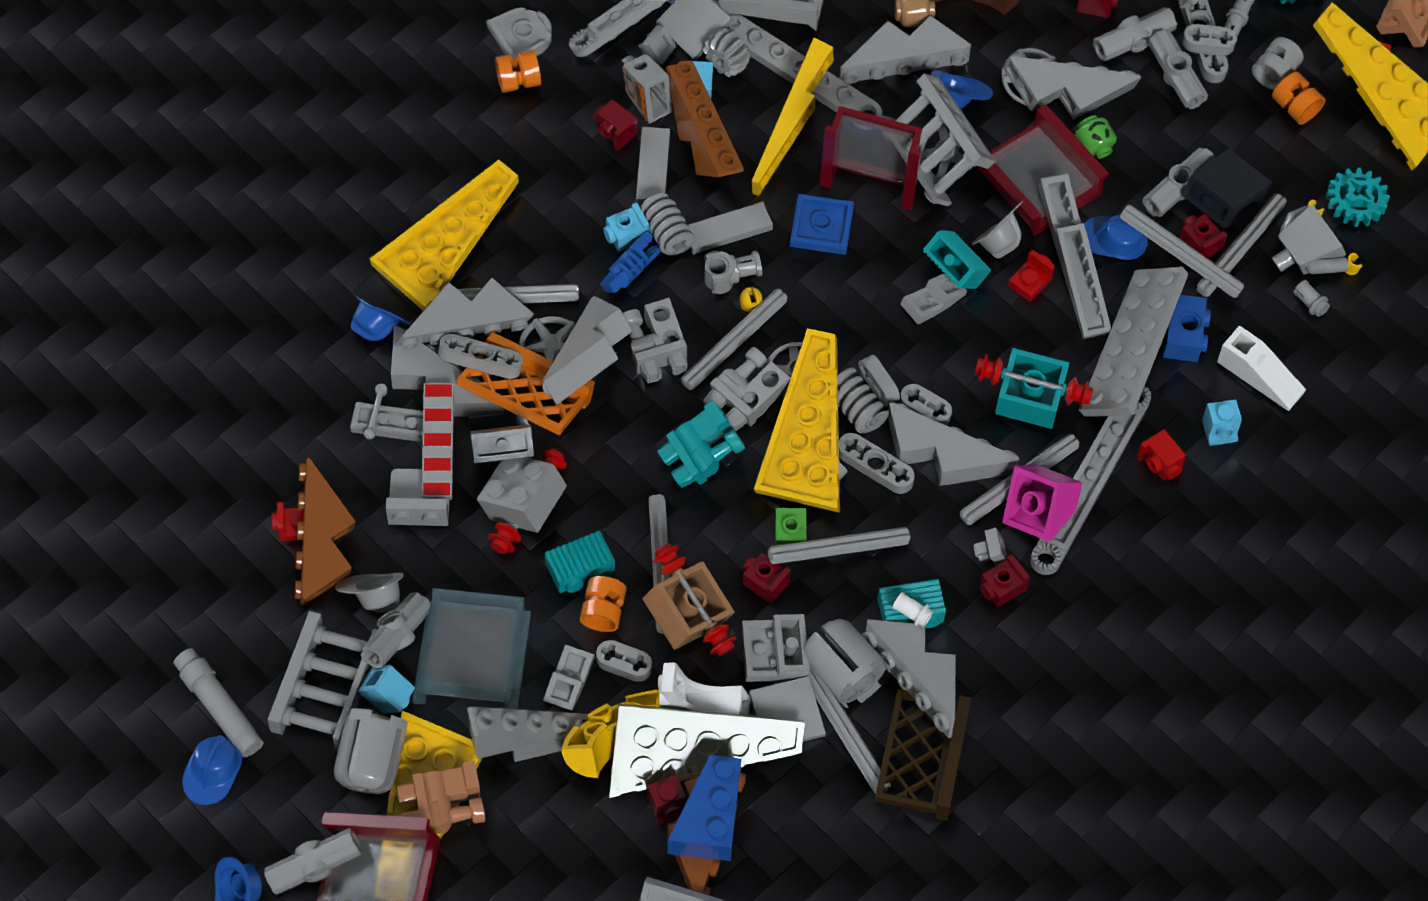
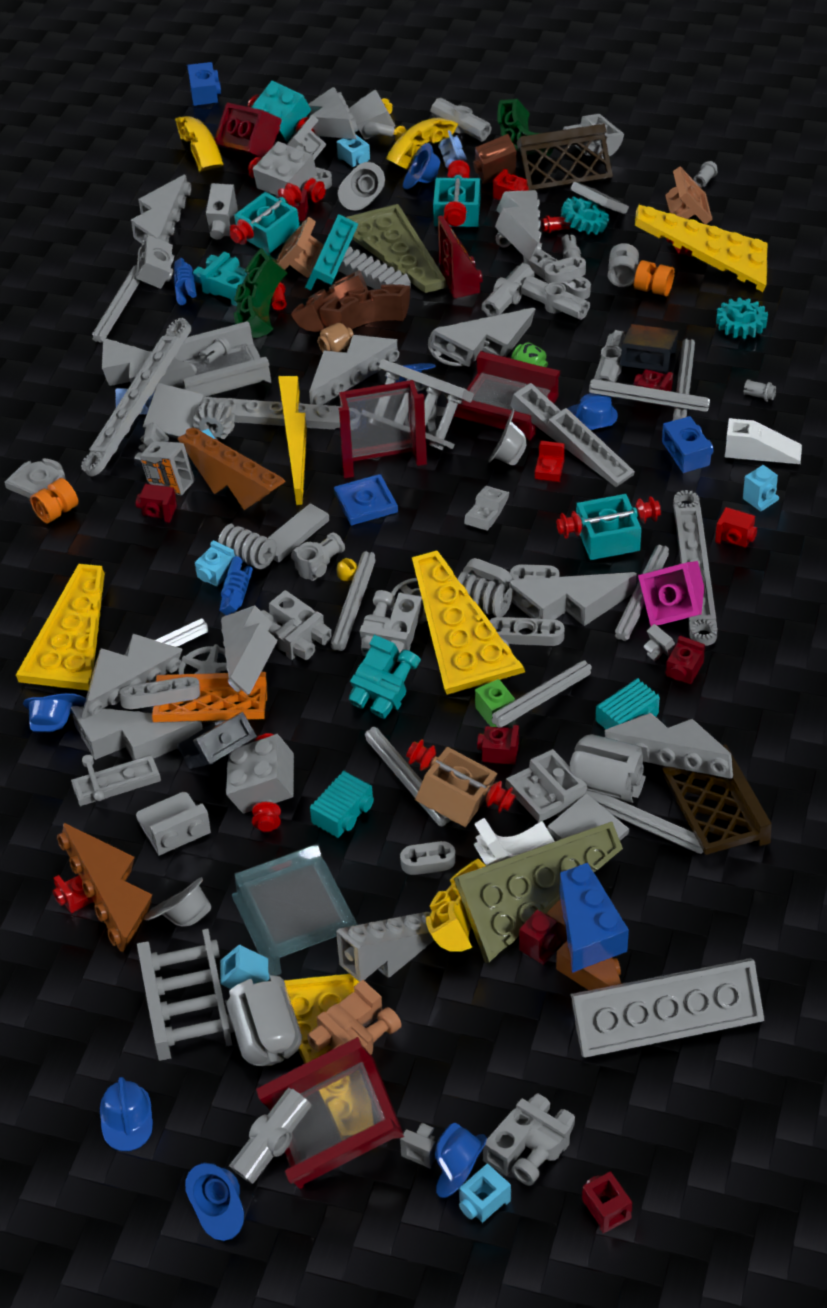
camera: 25 degrees left, 15 degrees down
light grey piece [173,648,264,757] -> none
light grey piece [360,592,431,669] -> none
tile [422,383,454,500] -> none
light grey slope [543,645,595,711] -> none
orange wheel [580,576,626,632] -> none
light grey tile [636,127,670,204] -> none
white pin [892,592,933,627] -> none
teal brick [923,230,991,289] -> none
light grey plate [1079,267,1188,416] -> none
light grey torso [1272,200,1363,275] -> none

